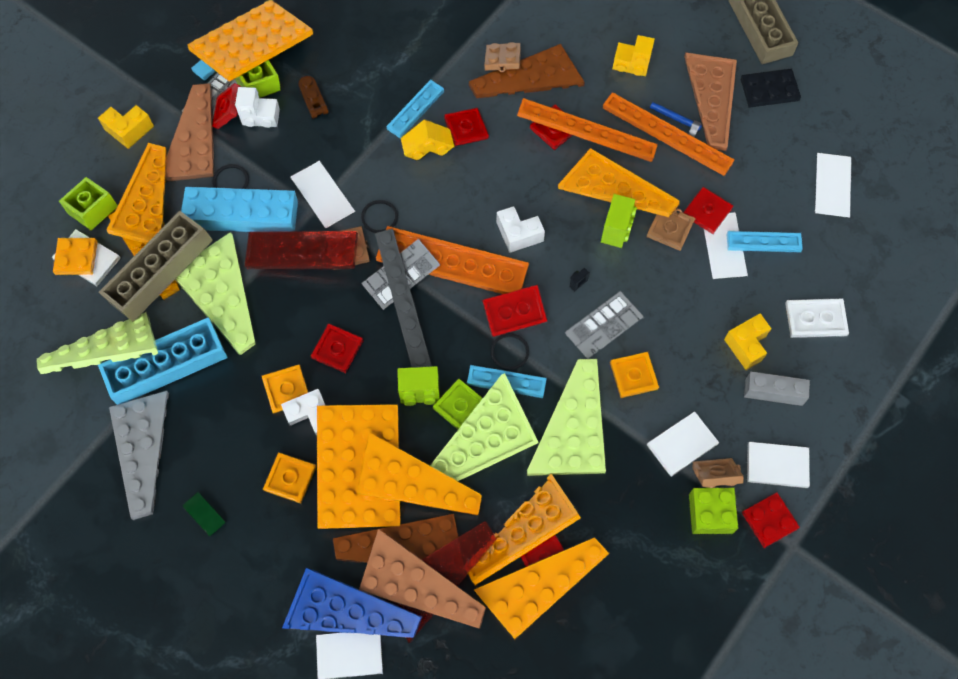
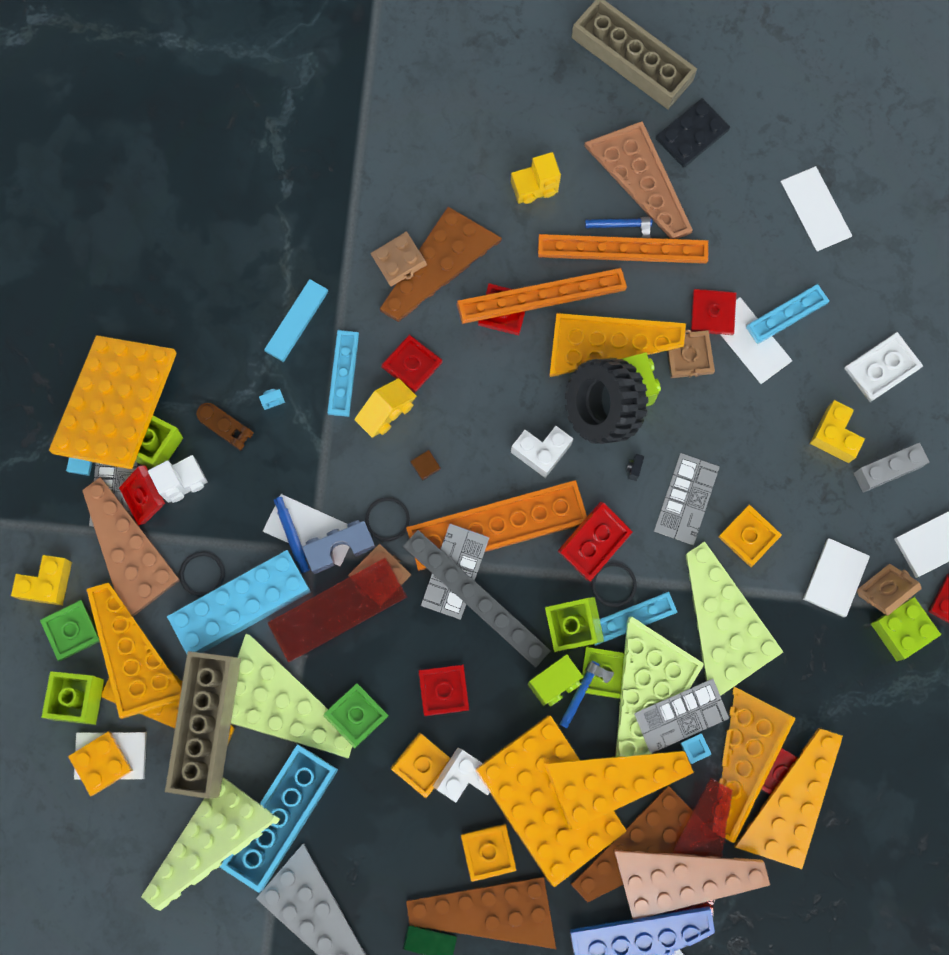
camera: 35 degrees left, 10 degrees up
none -> bright green plate [40,600,100,661]
none -> medium azure plate [259,389,285,410]
none -> medium azure tile [264,279,328,362]
none -> blue piece [273,497,310,573]
none -> sand blue arch [302,520,375,574]
none -> bright green plate [323,684,388,748]
none -> dark orange wing [406,877,556,949]
none -> reddish brown tile [410,450,441,481]
none -> lime brick [545,597,604,652]
none -> blue piece [559,660,614,728]
none -> black tyre [565,358,649,444]
none -> light grey sticker [634,679,729,753]
none -> medium azure plate [680,733,712,764]

